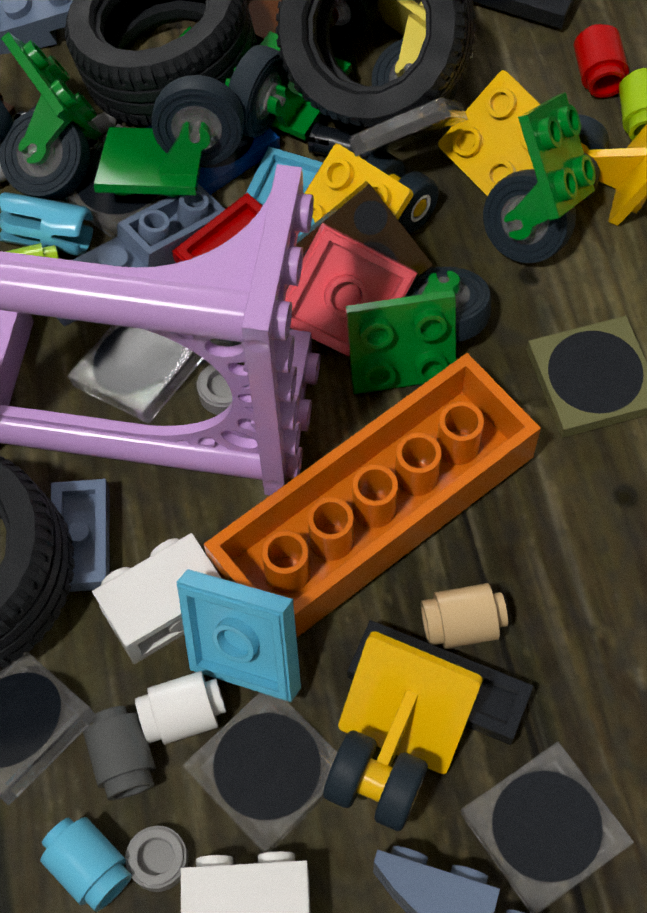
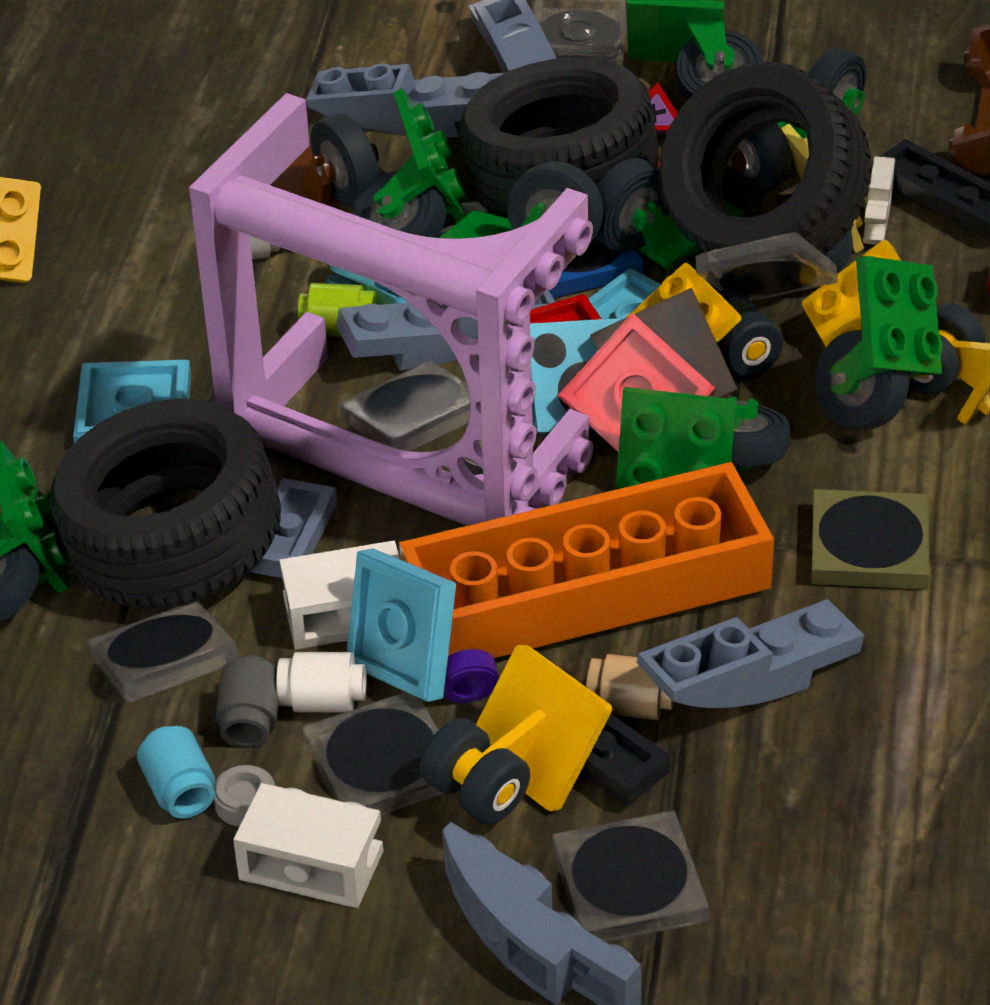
camera: 20 degrees right, 20 degrees down
none -> dark purple tile [443,649,499,703]
none -> sand blue slope [636,599,864,708]

